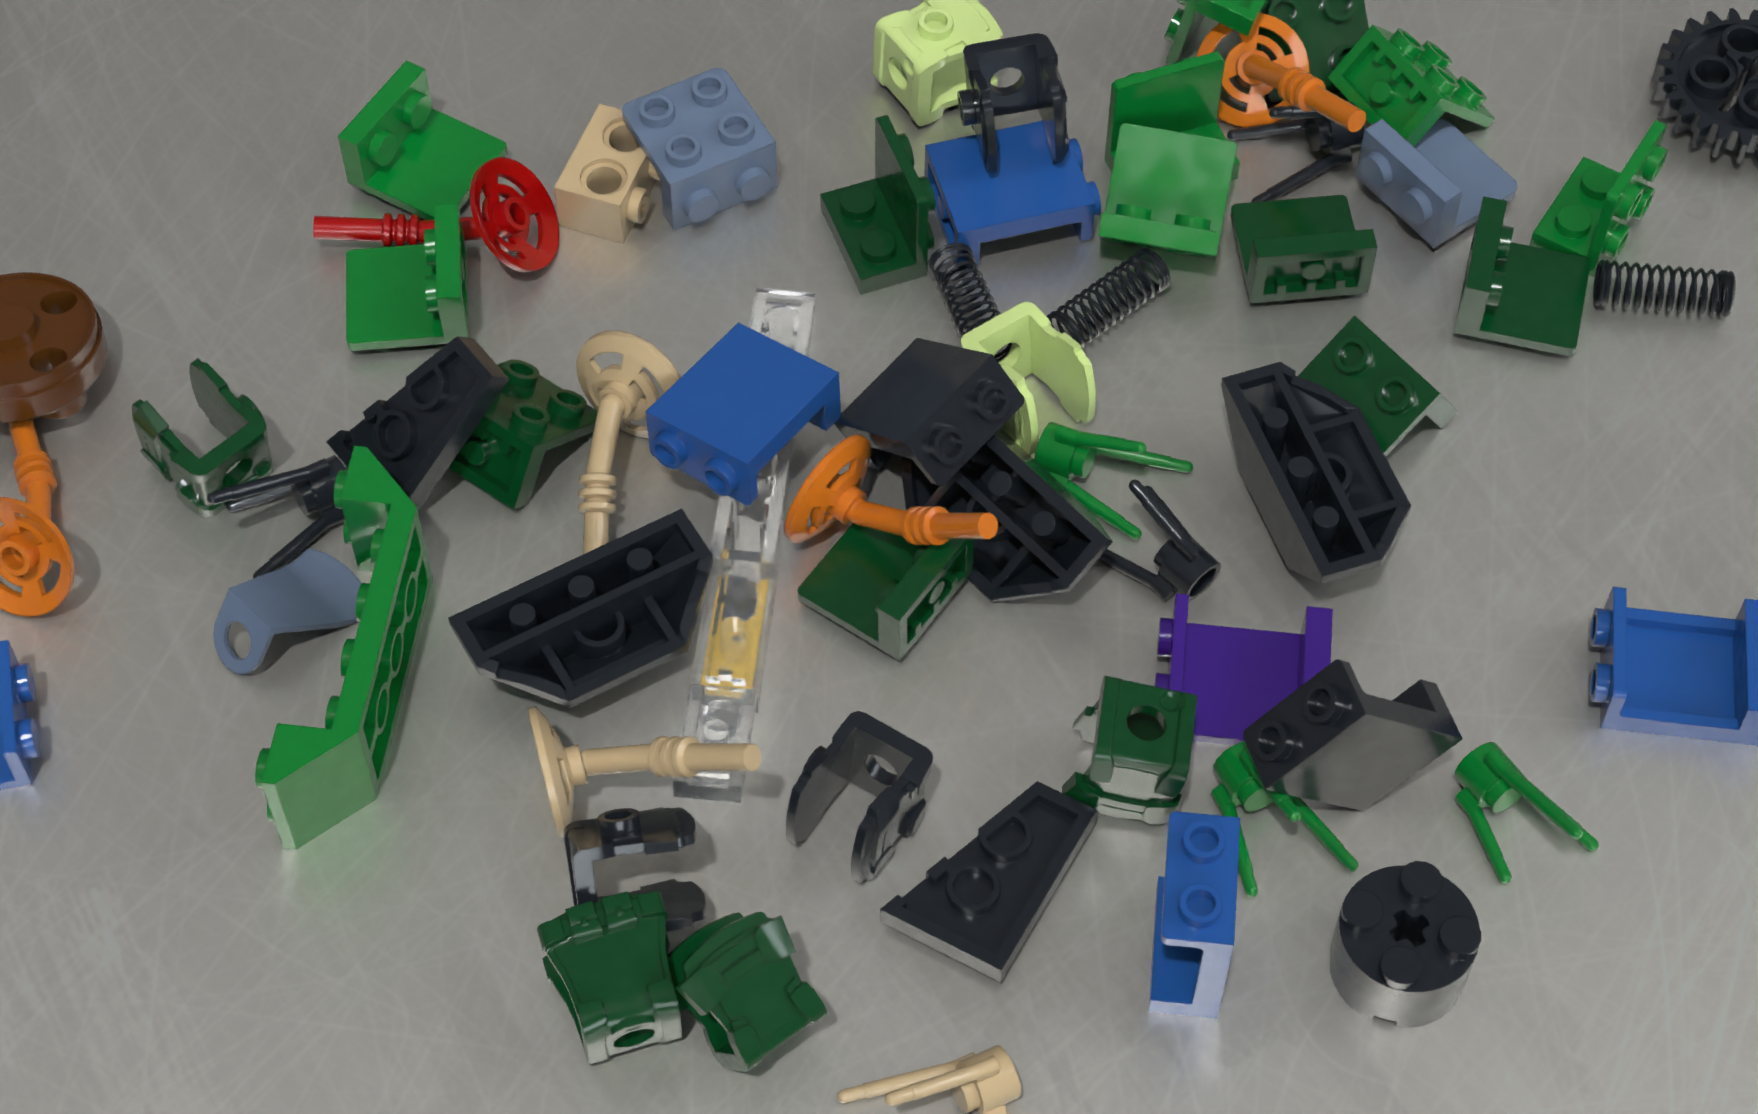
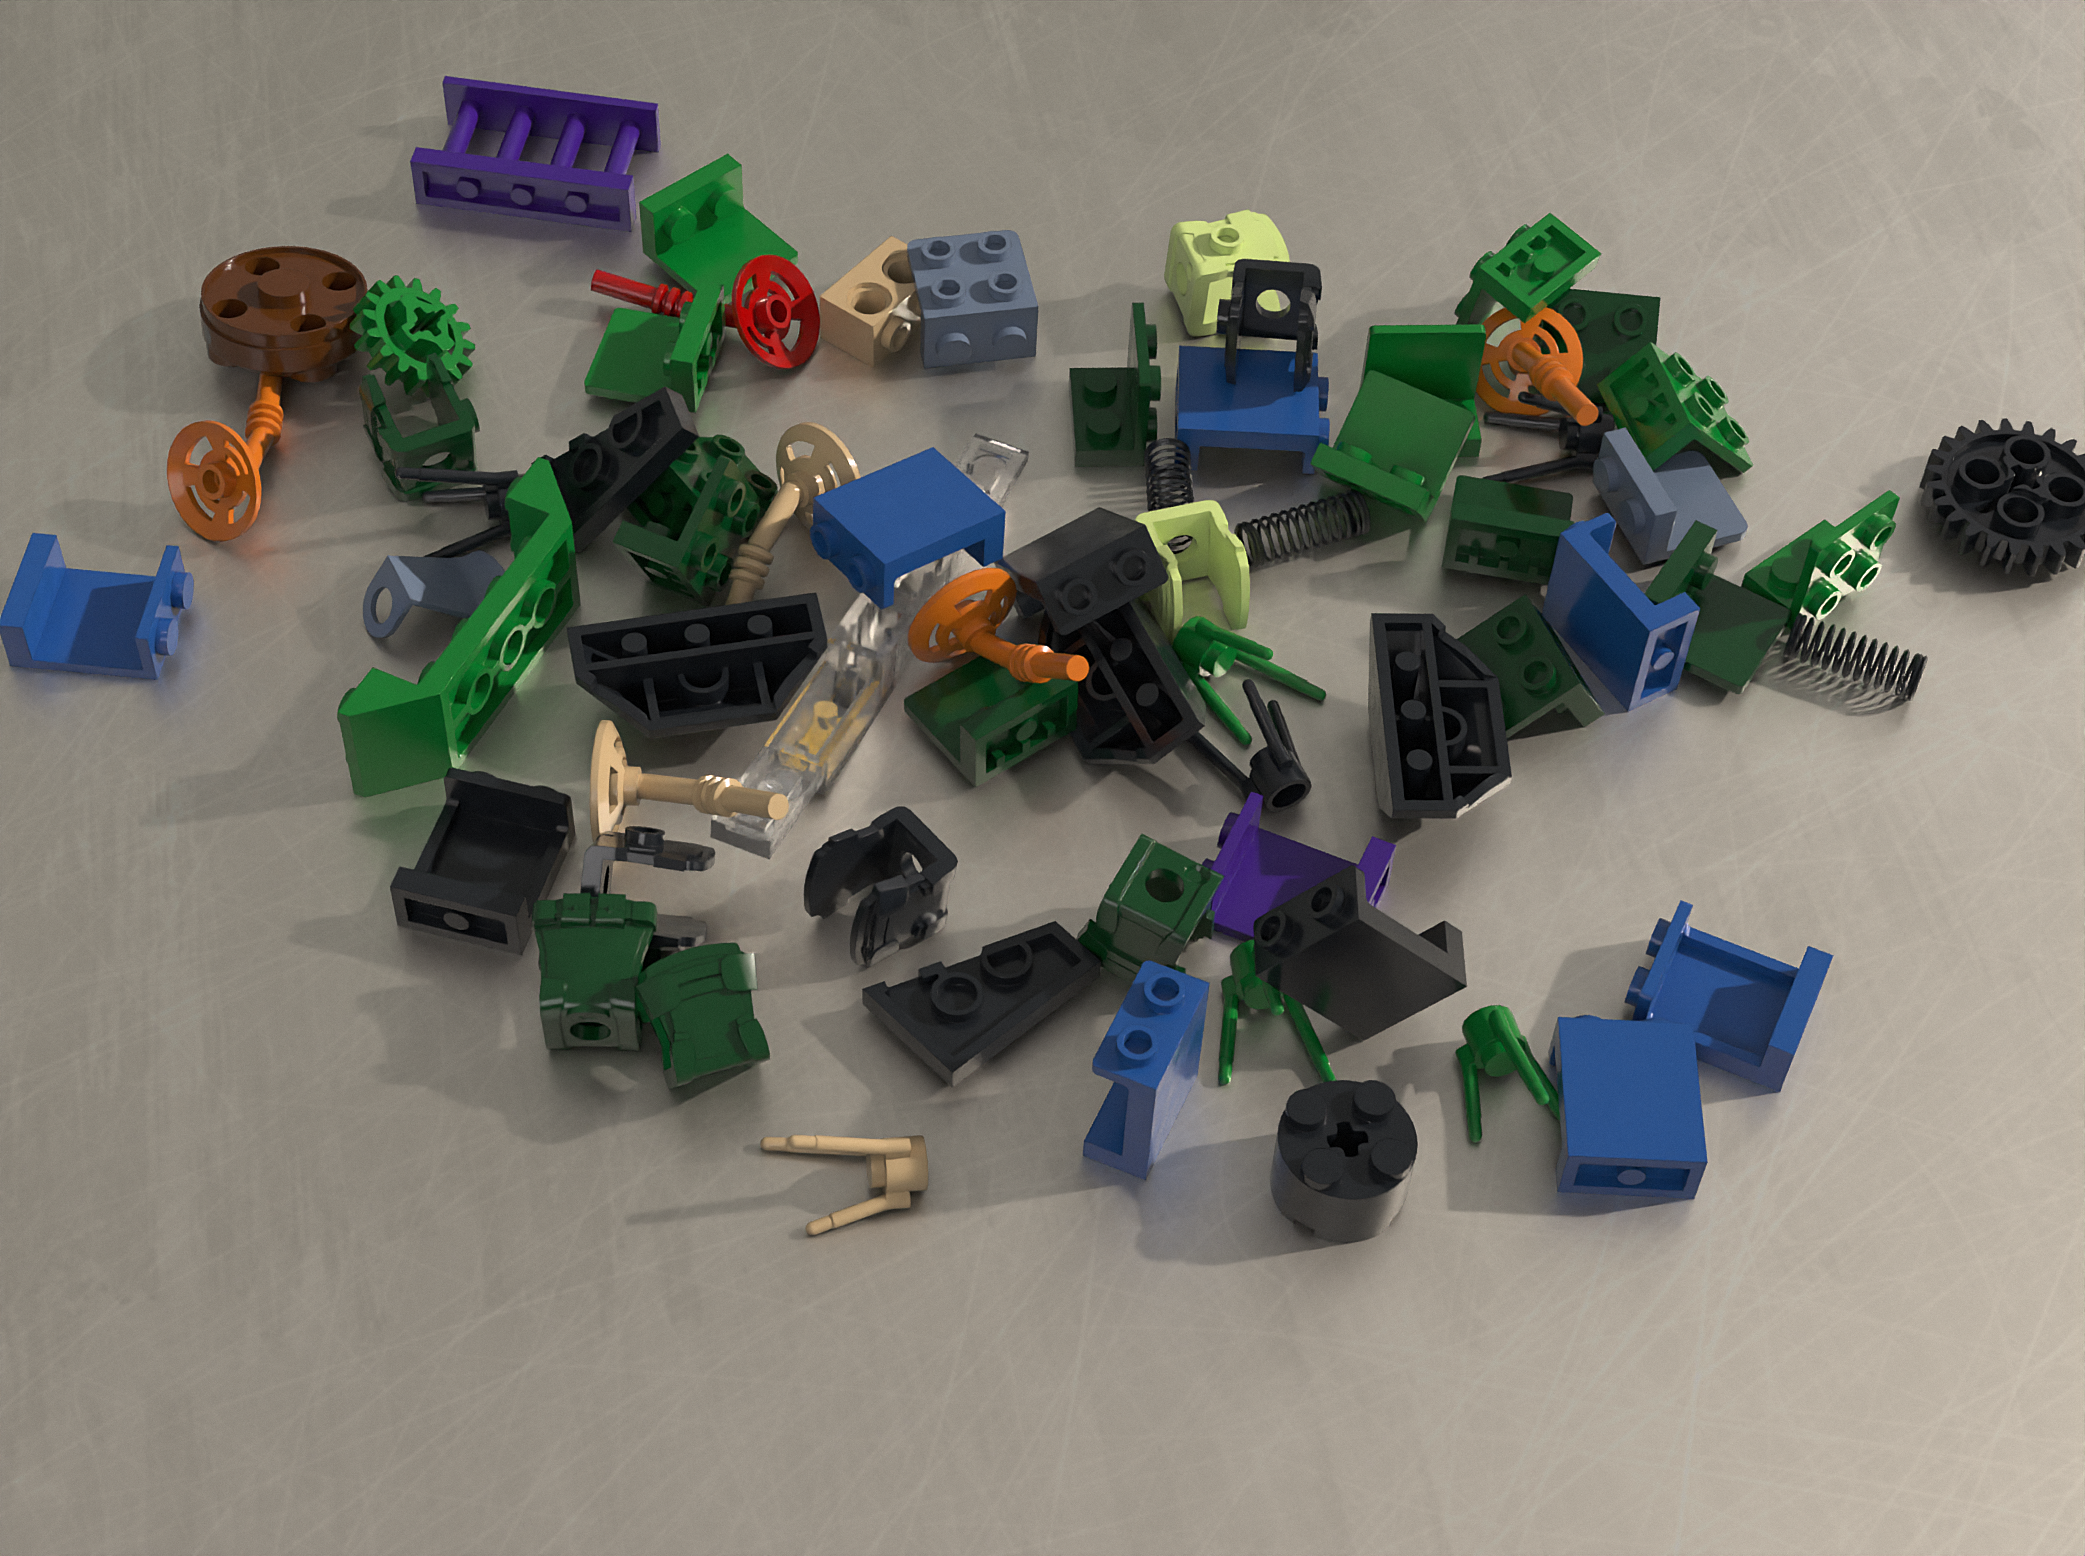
camera: 15 degrees right, 5 degrees down
none -> green gear [350,275,475,398]
none -> black panel [390,768,576,956]
none -> dark purple fence [410,76,661,232]
none -> dark green bracket [612,455,760,607]
none -> blue panel [1542,513,1700,712]
none -> blue panel [1548,1015,1708,1199]

